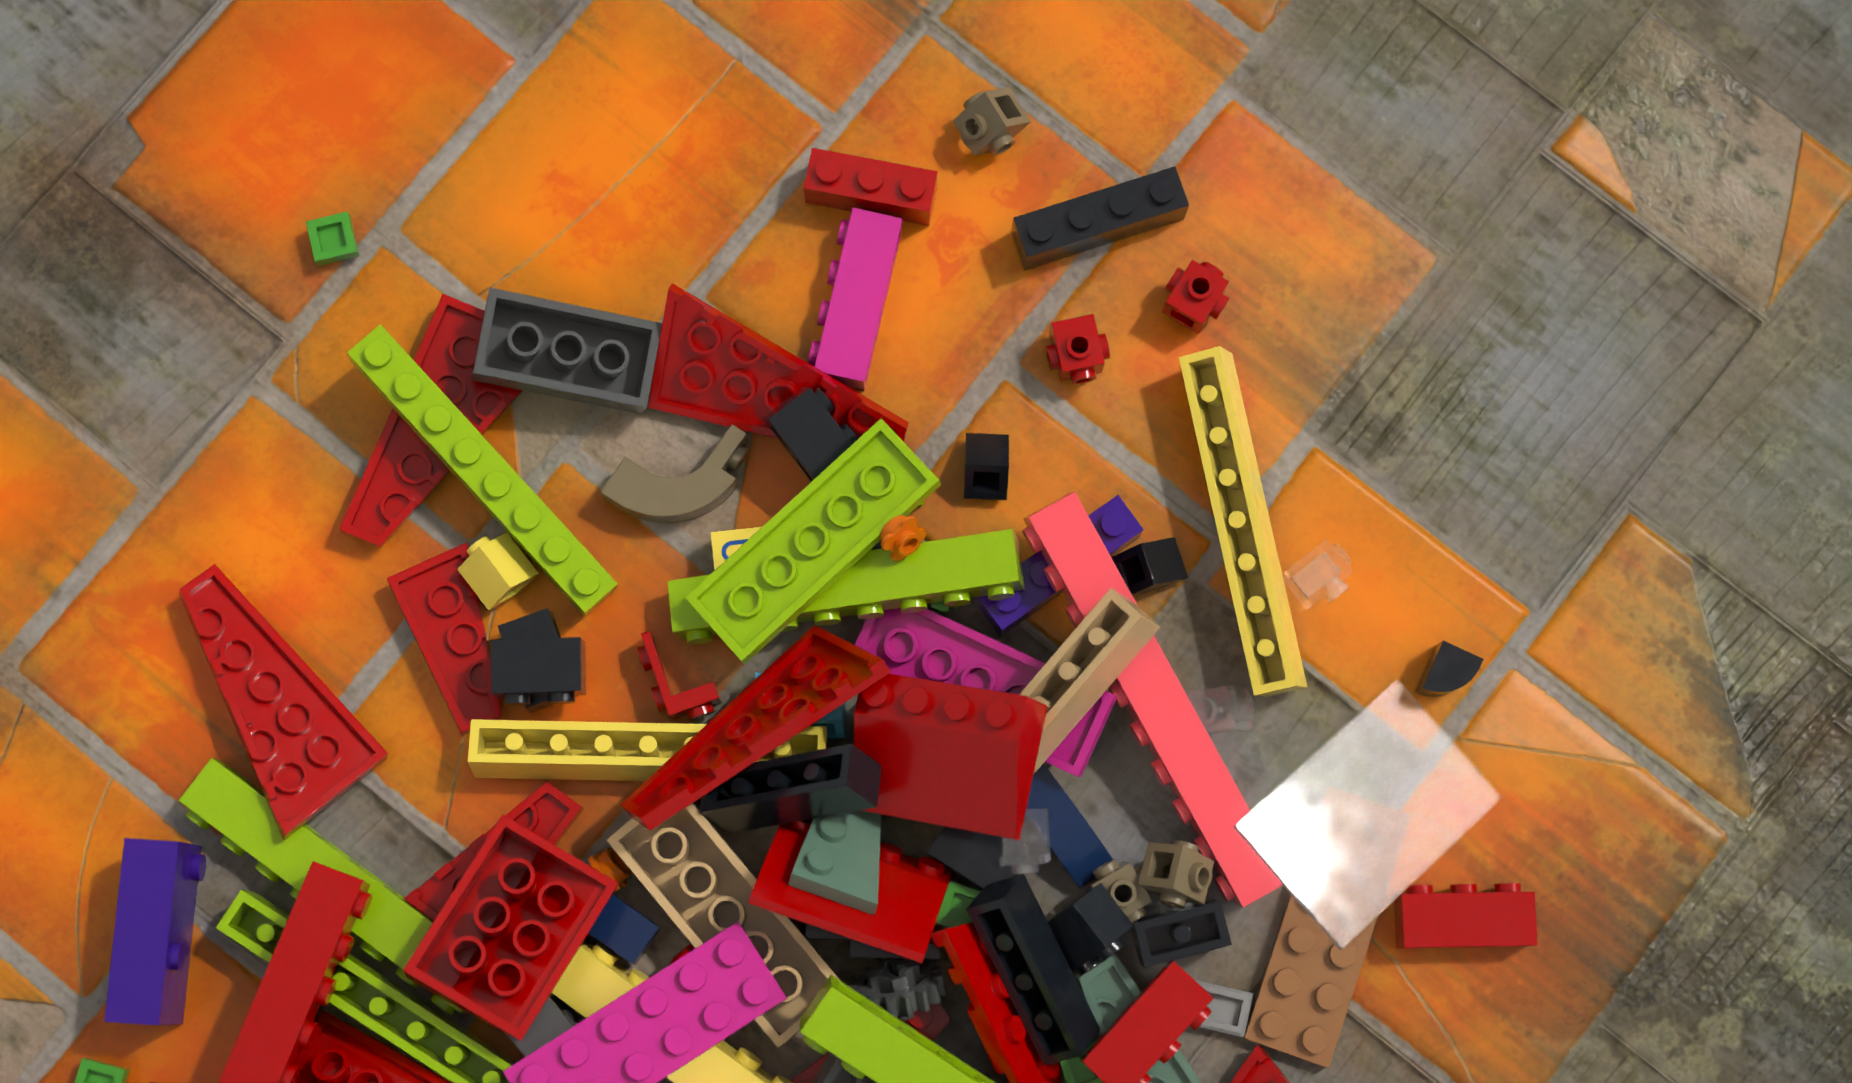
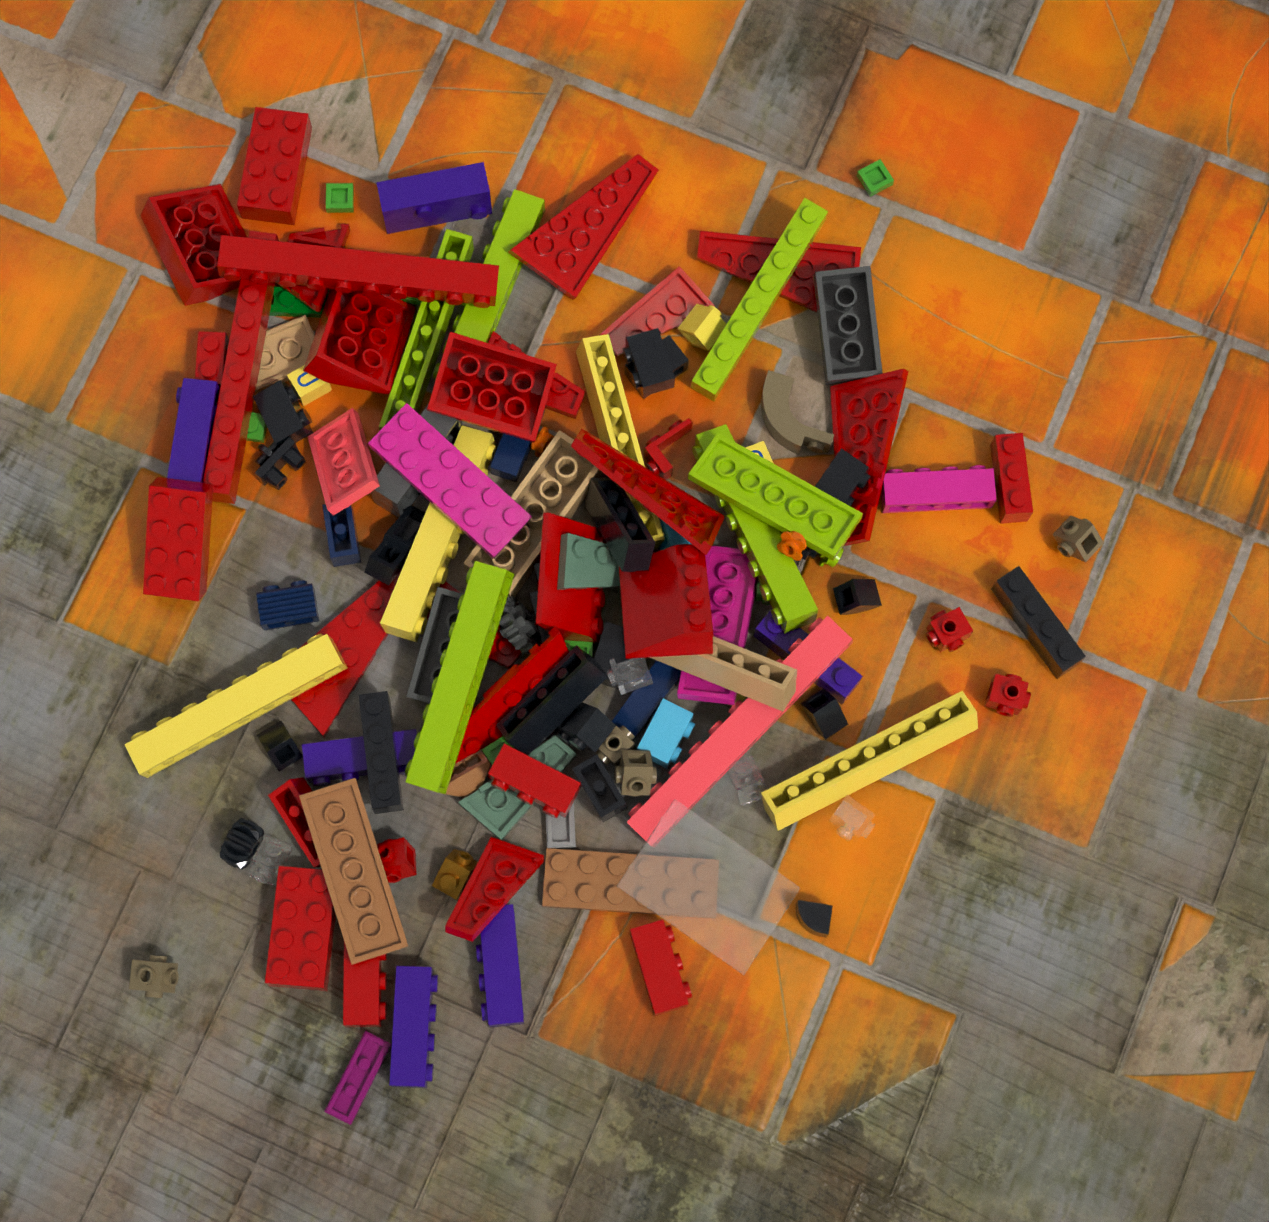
camera: 75 degrees right, 5 degrees down
none -> medium azure brick [637,698,695,769]

